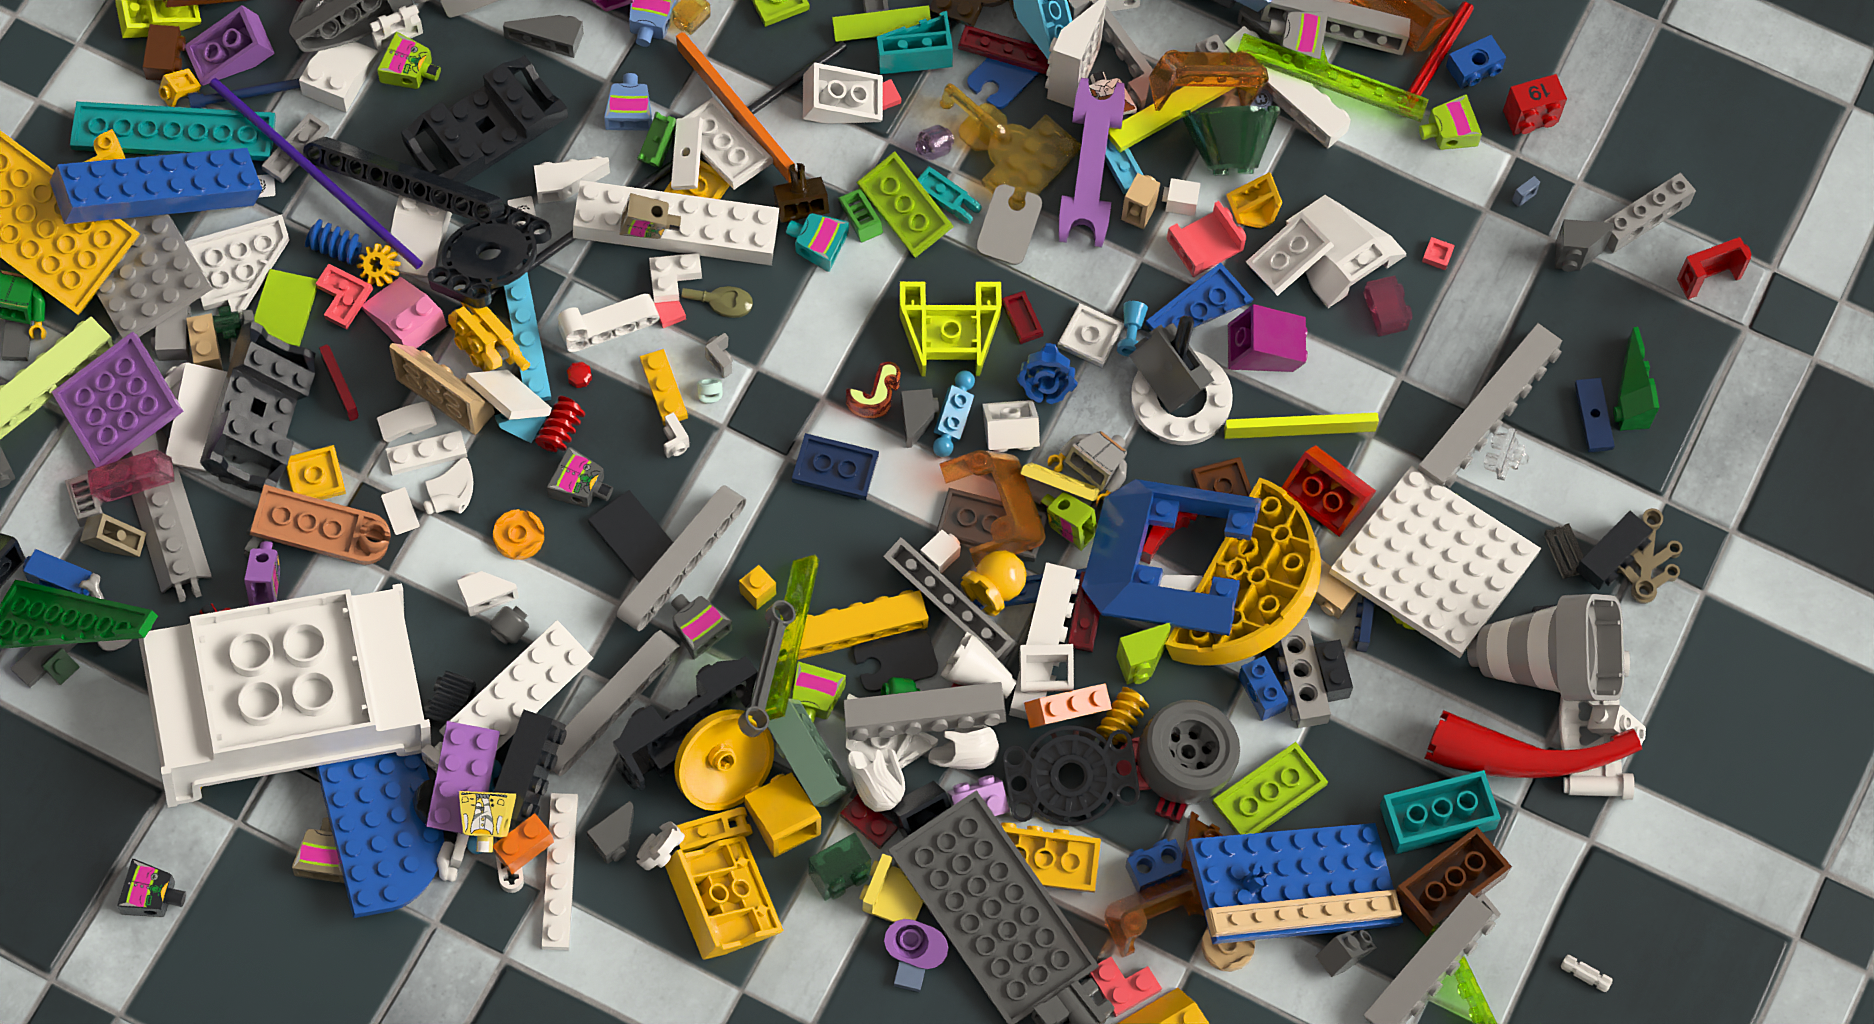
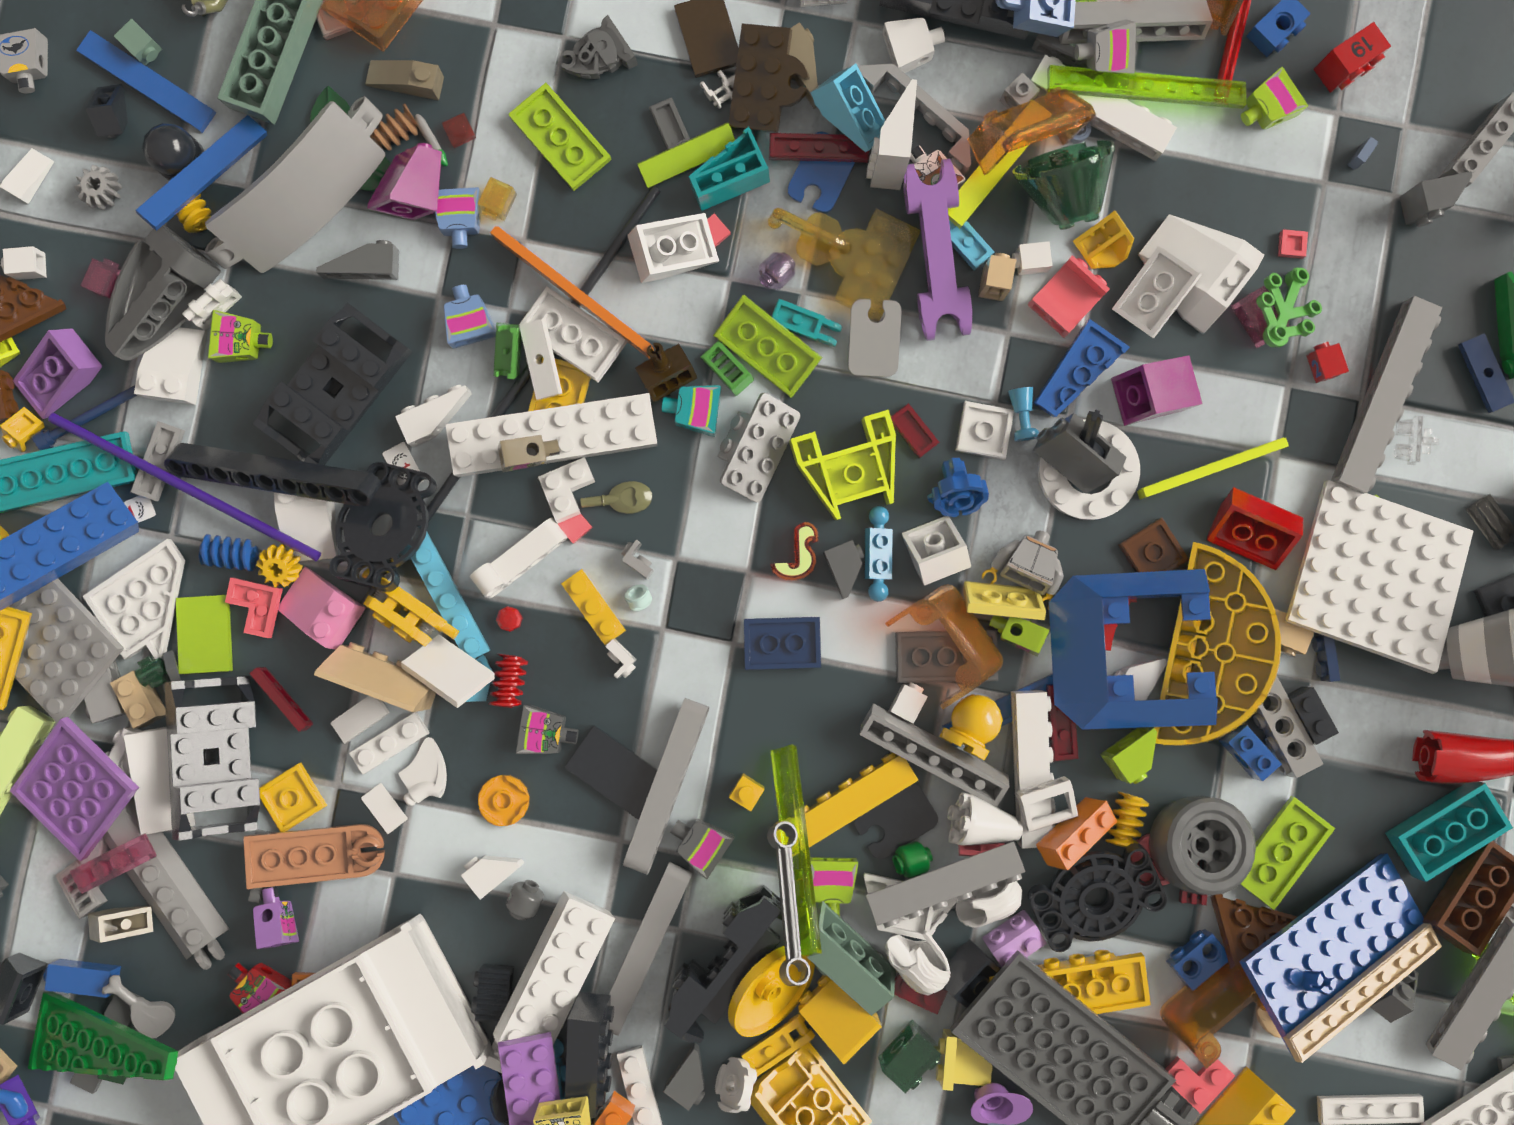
camera: 15 degrees left, 20 degrees up
none -> light grey bracket [717,393,800,502]
none -> bright green plant [1256,268,1322,347]
none -> red brick [1306,342,1349,383]

